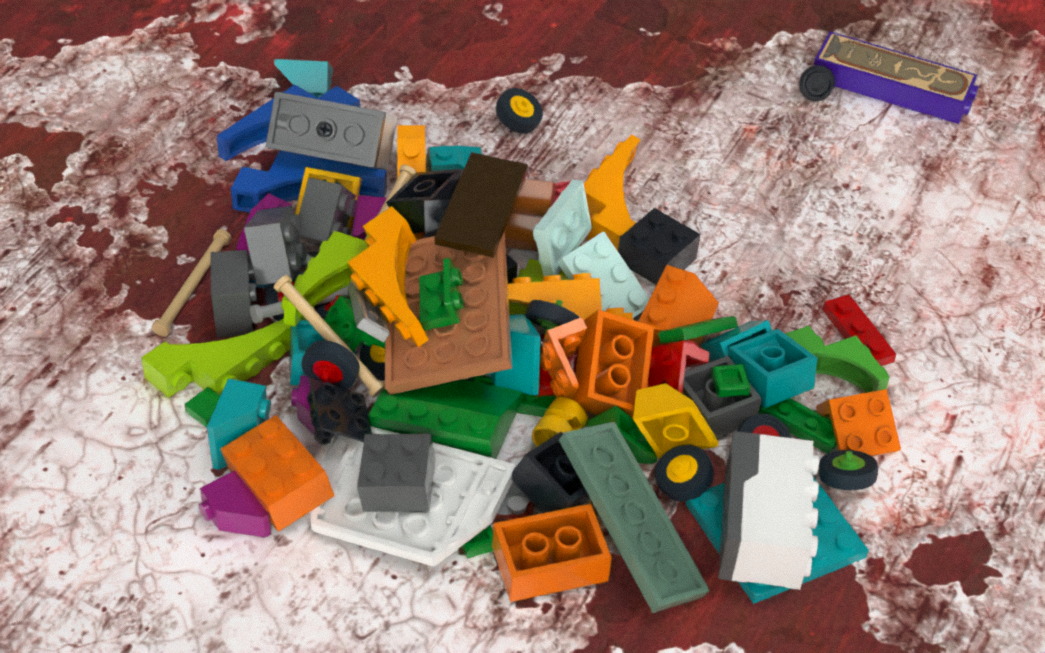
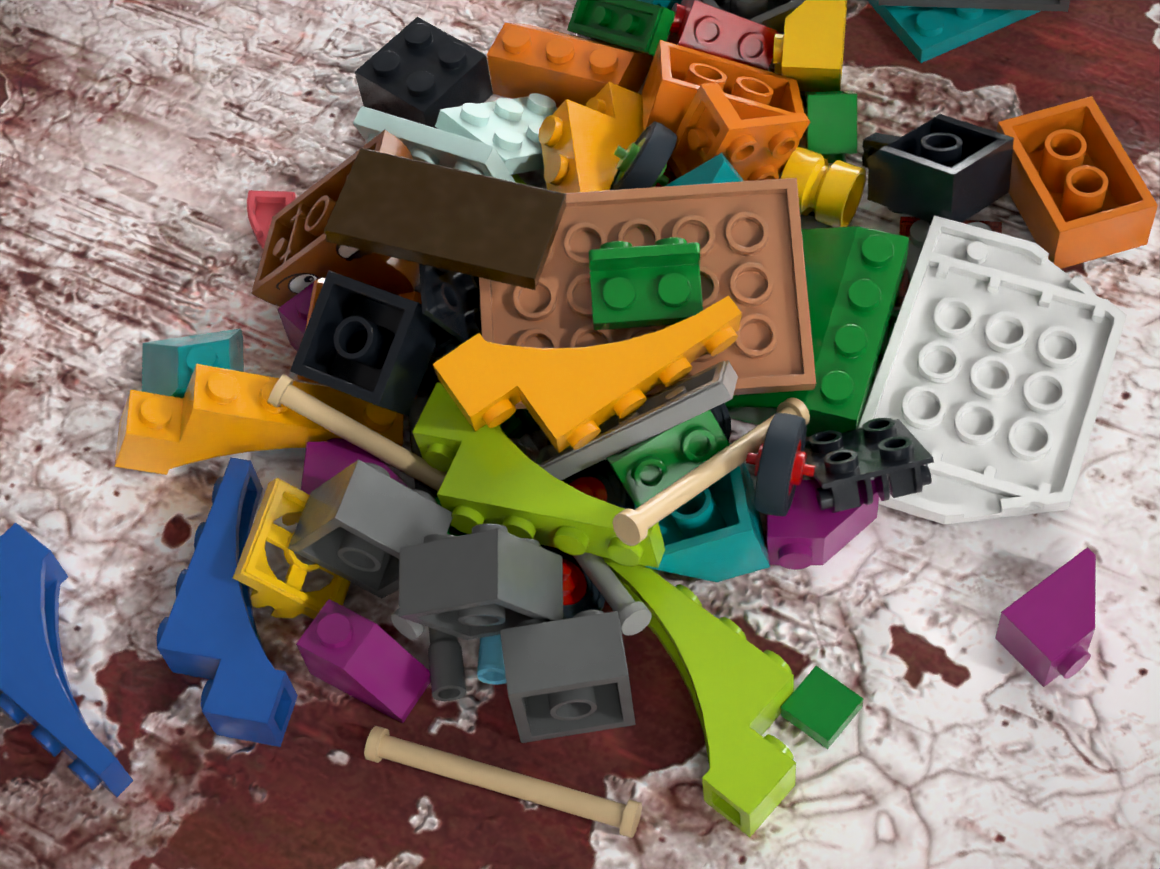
camera: 80 degrees left, 10 degrees up
teal slope [207,379,271,470] -> none
orange brick [220,415,335,532] -> none
piece [265,91,398,171] -> none
dark grey brick [357,434,435,512] -> none
black wheel [495,88,543,133] -> none
sand green plate [559,421,710,613] -> none
light orange arch [584,134,641,251] -> none
black wheel [655,445,714,502] -> none

